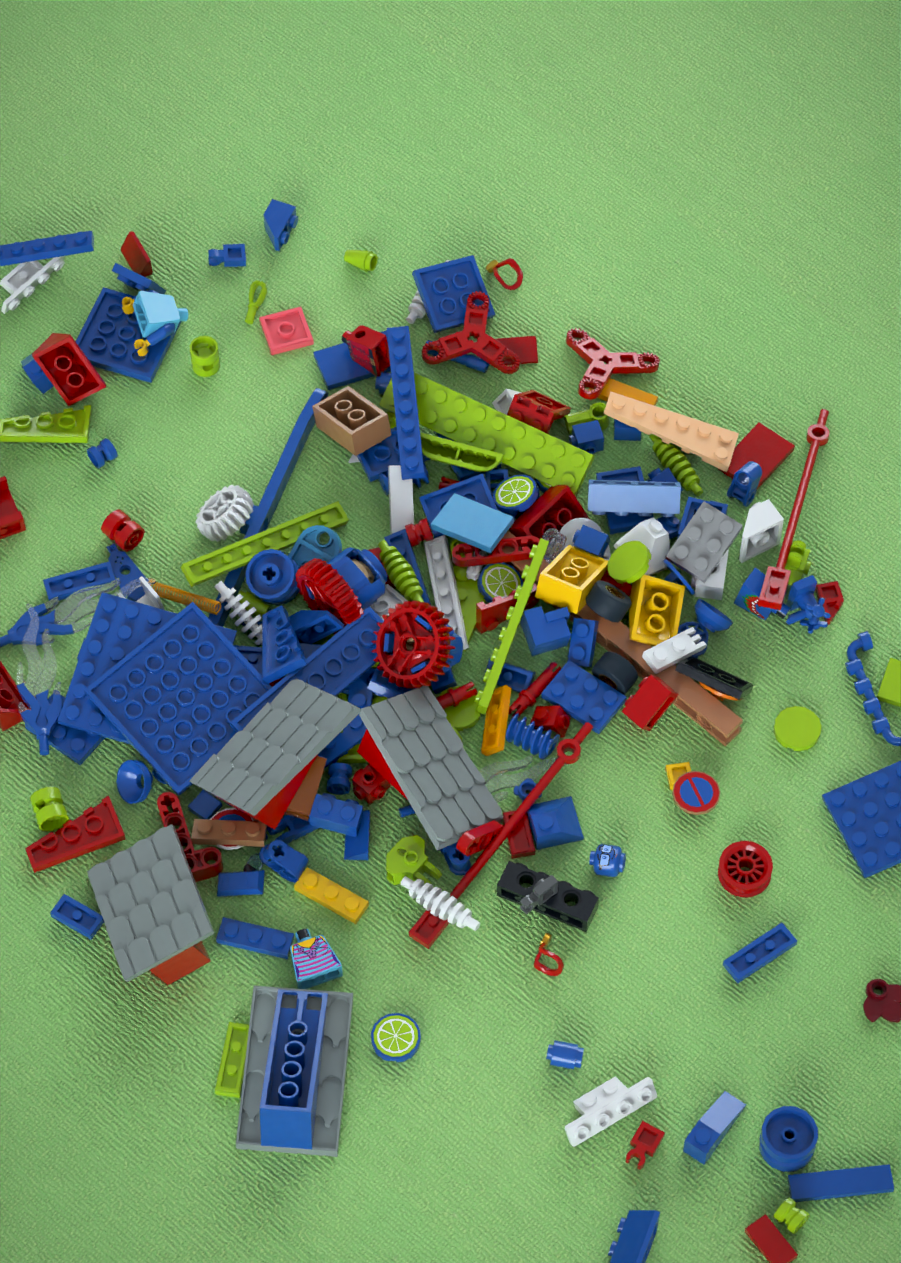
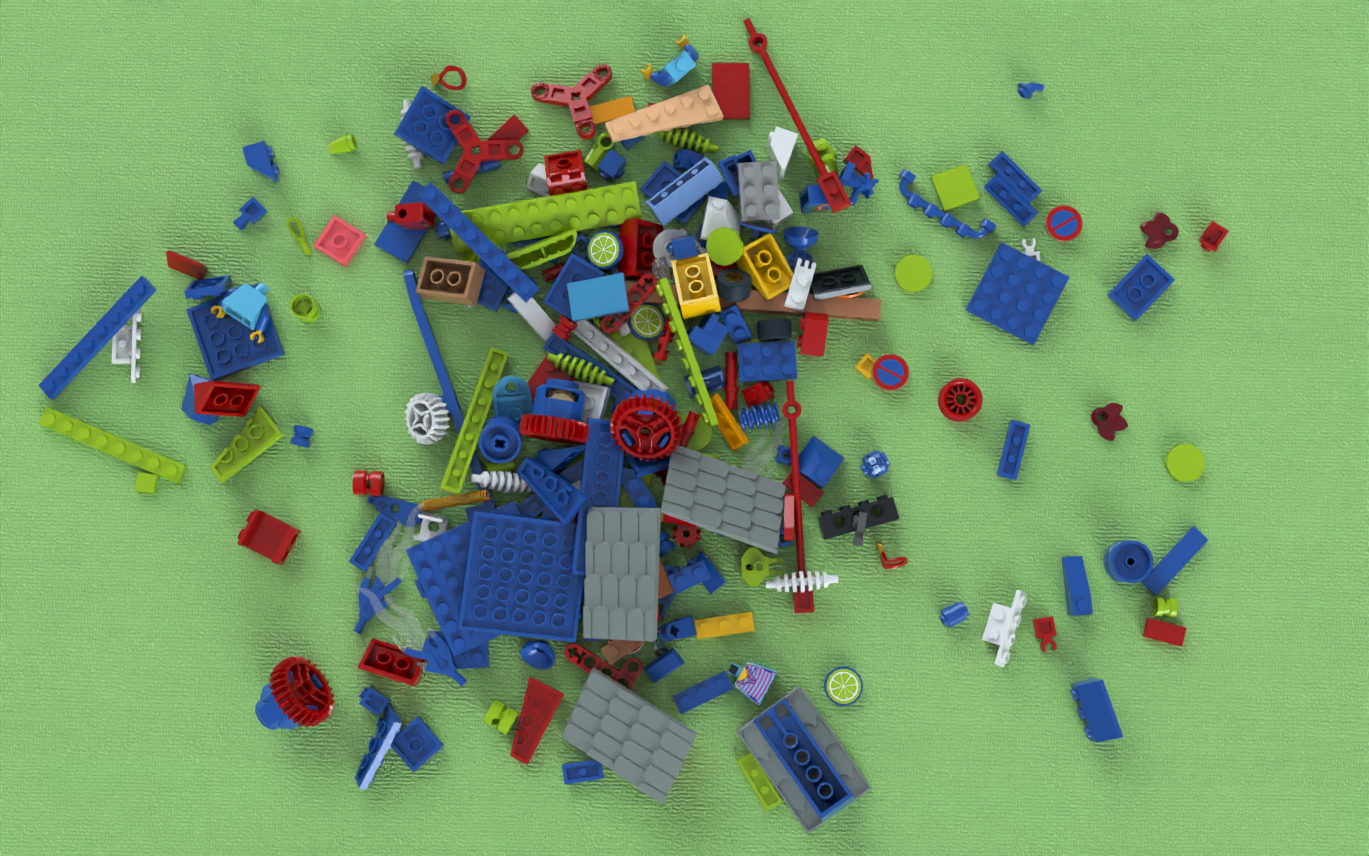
camera: 40 degrees left, 25 degrees up
blue piece [727,461,762,507] -> none
none -> torso [641,35,699,88]

